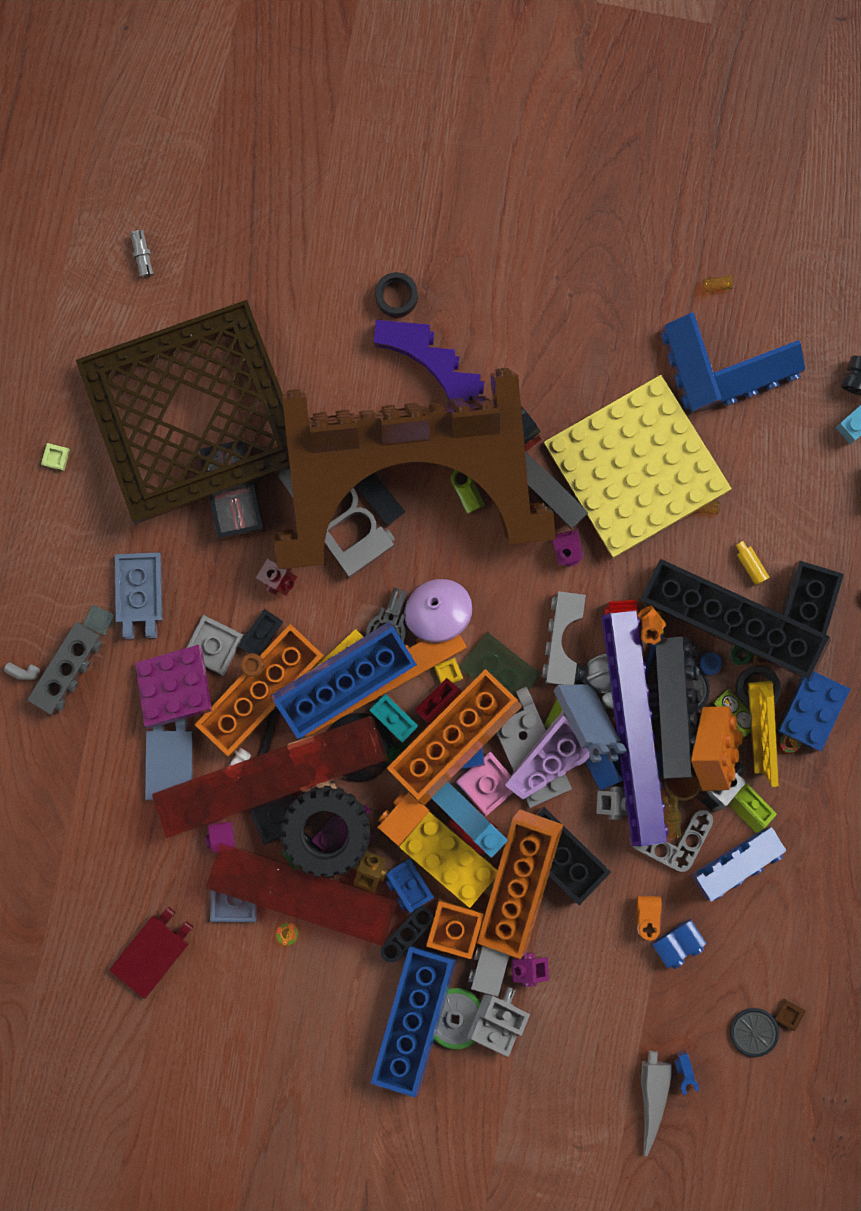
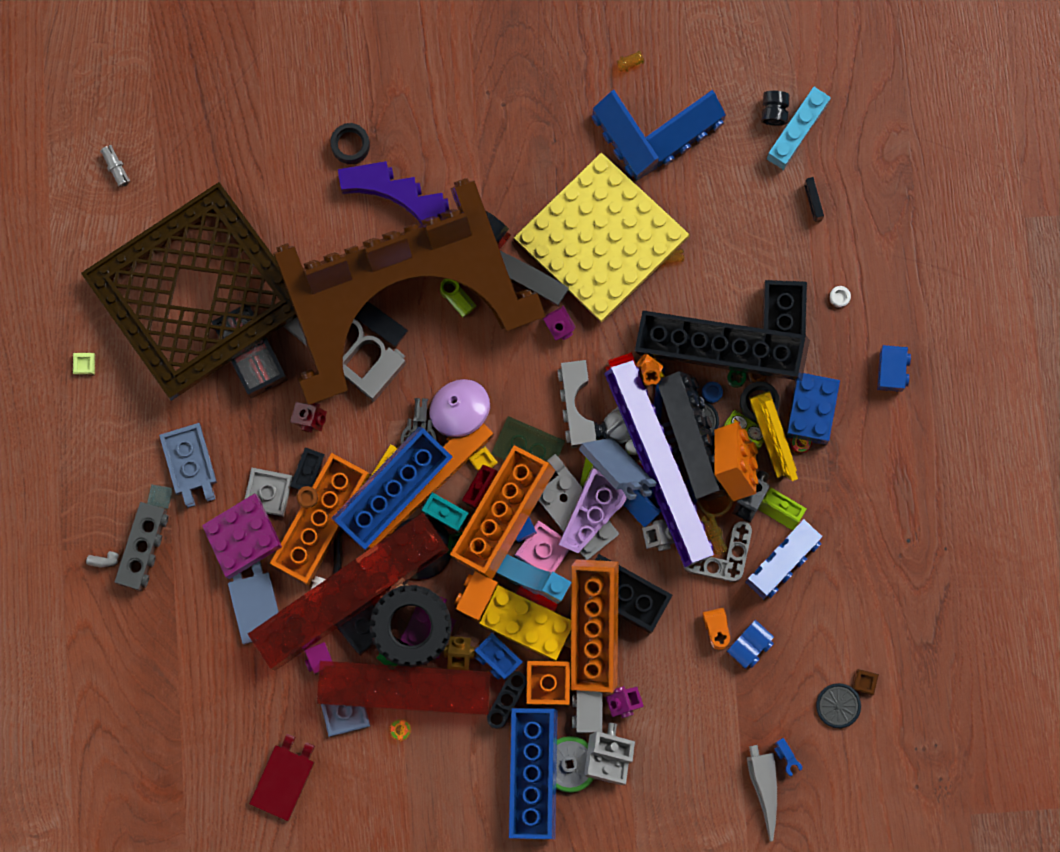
camera: 15 degrees left, 5 degrees down
yellow cylinder [735,541,770,586] -> none

